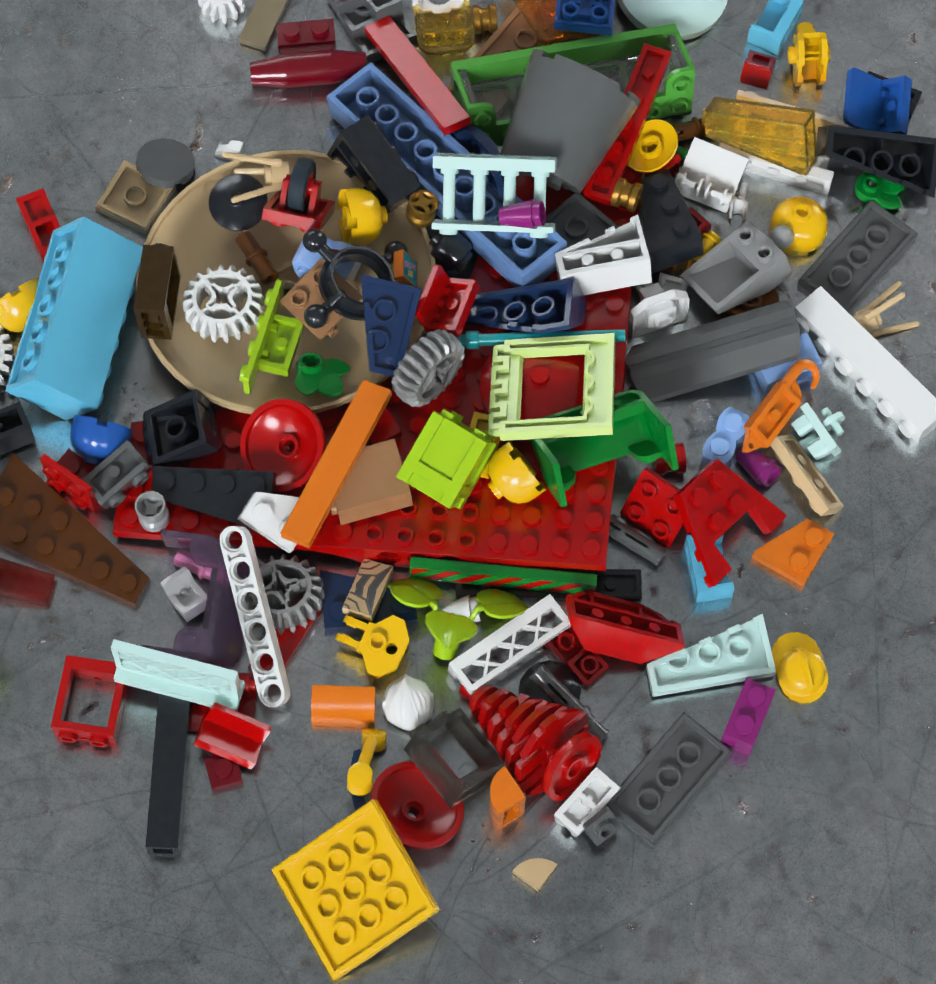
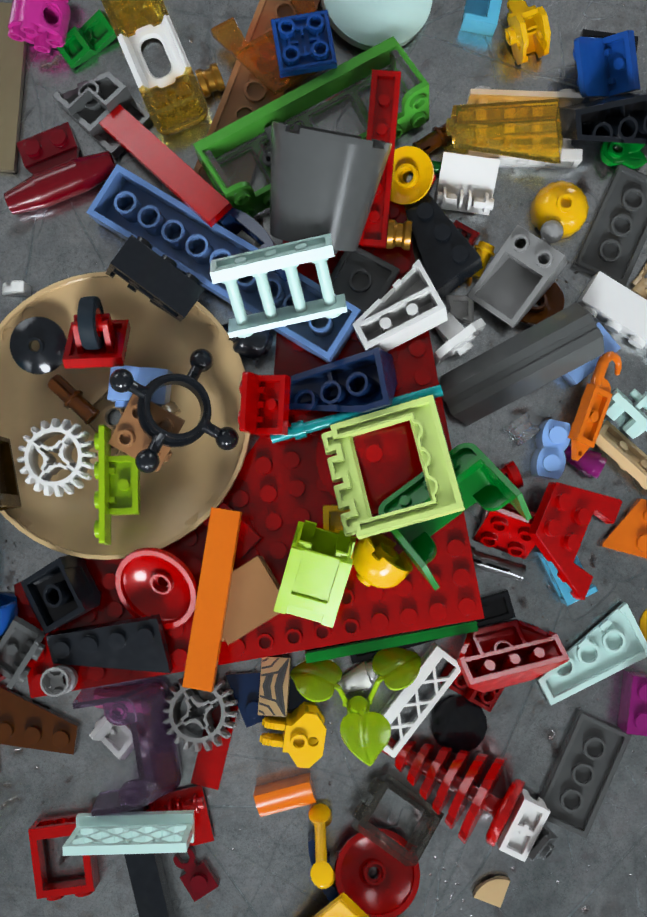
camera: 15 degrees left, 20 degrees up
red panel [193,702,271,770] -> none
white beam [220,526,290,707] -> none
tan plant [222,152,290,203] -> none
white wing [237,492,299,553] -> none
green plate [294,352,350,397] -> none
yellow cylinder [337,188,388,246] -> none
dark blue wing [360,274,421,377] -> none
white hair [382,674,435,731] -> none
light grey gear [391,329,465,407] -> none
tile [393,249,418,288] -> none
pearl gold wheel [405,190,439,228] -> none
orange brick [489,766,526,831] -> none
magenta cone [499,199,546,229] -> none
dark grey pin [529,664,610,742] -> none
white hand [729,183,748,220] -> none
red slope [740,50,777,89] -> none

